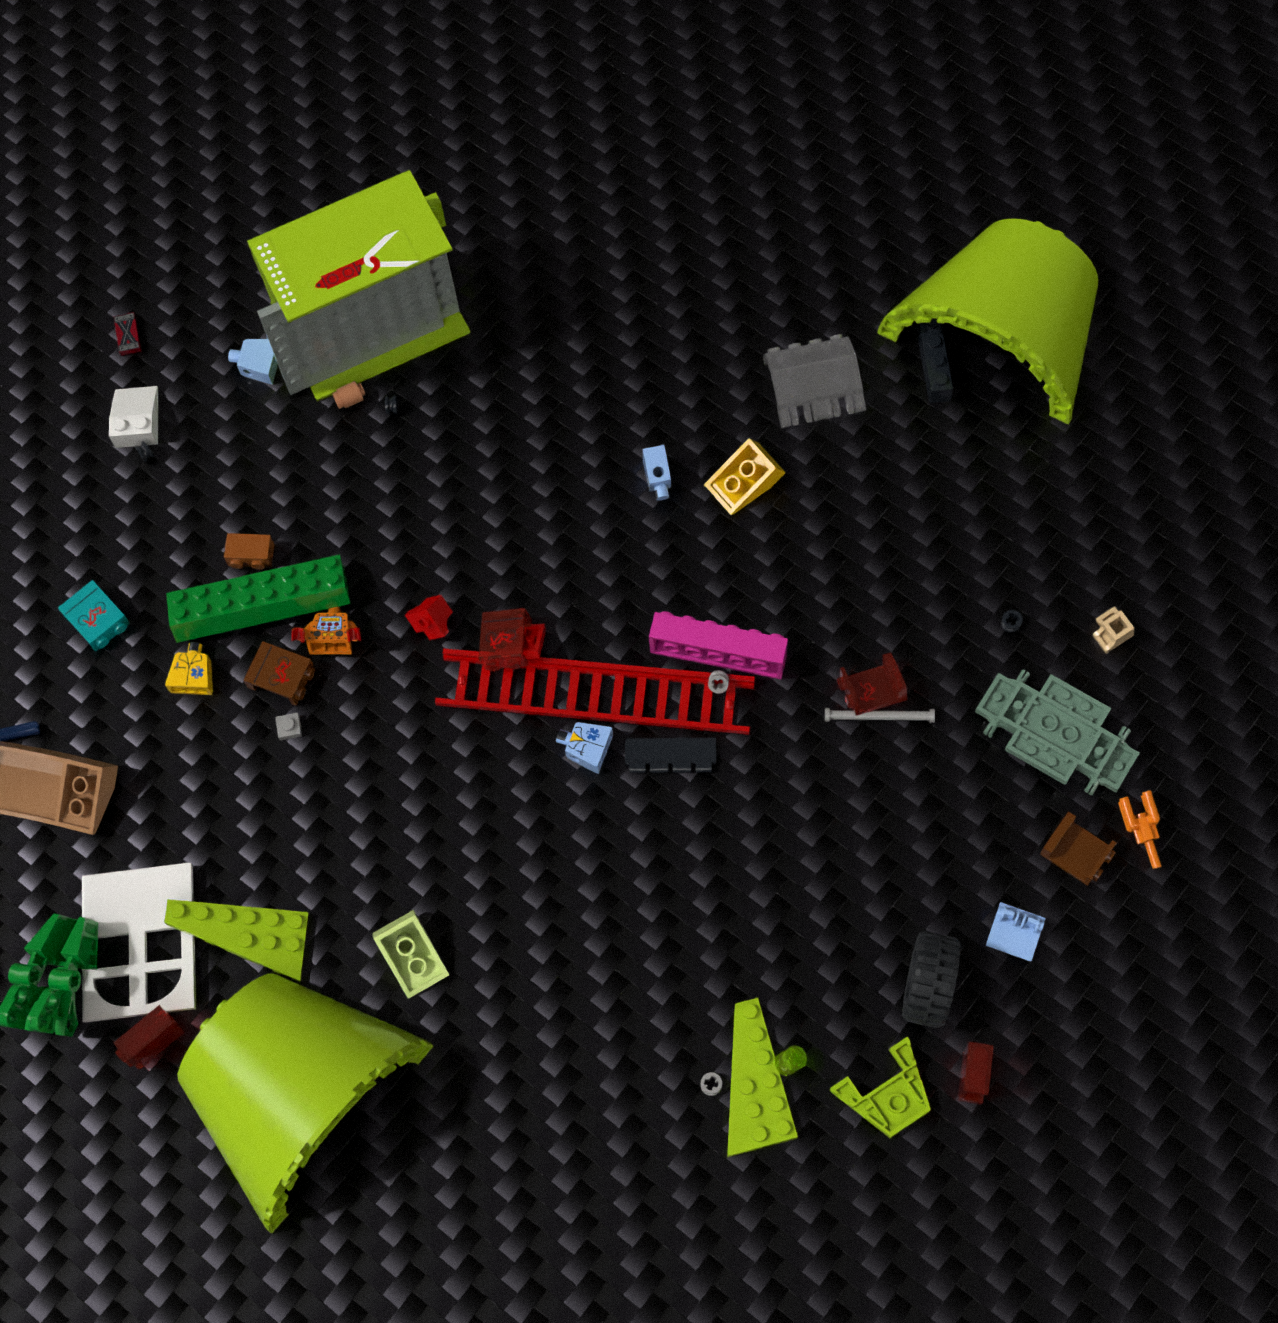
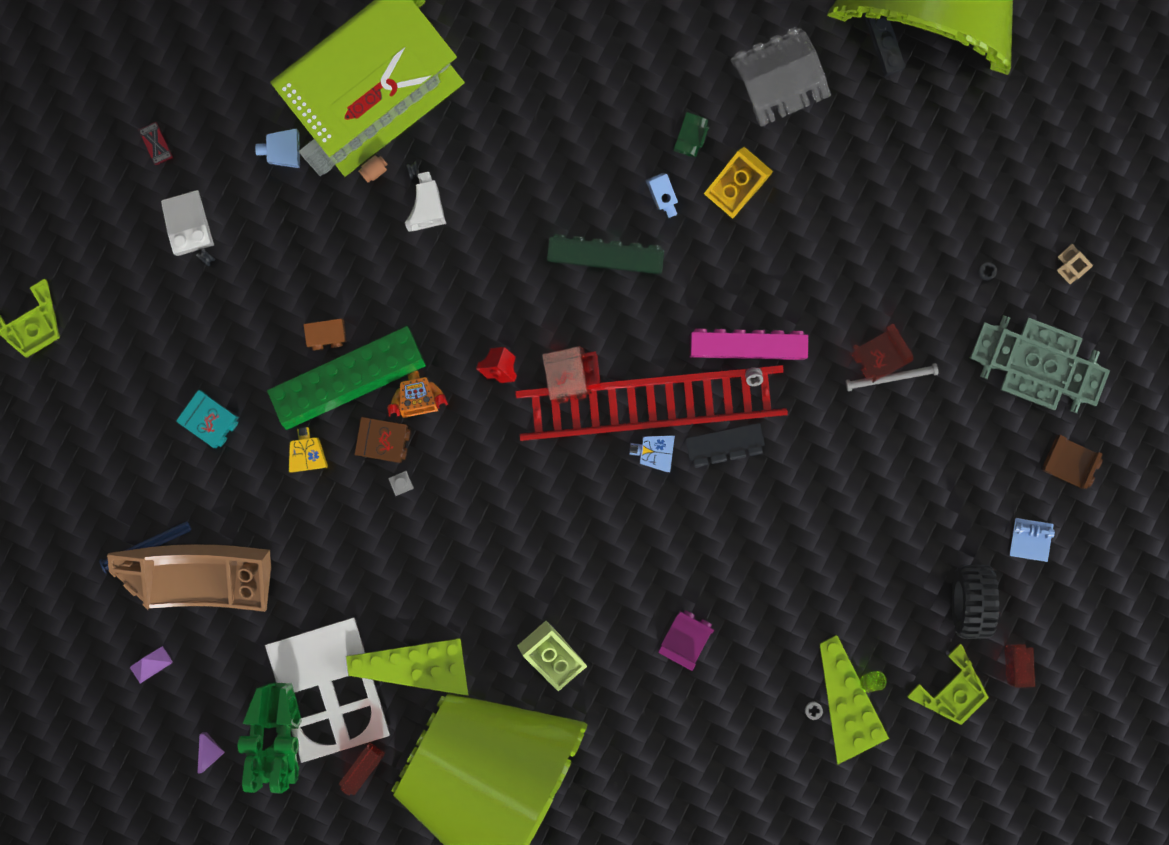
camera: 20 degrees left, 20 degrees up
orange plant [1118,790,1162,869] -> none
none -> white hips [405,172,446,231]
none -> clear green brick [547,234,664,274]
none -> magenta panel [658,610,714,671]
none -> dark green piece [674,112,709,157]

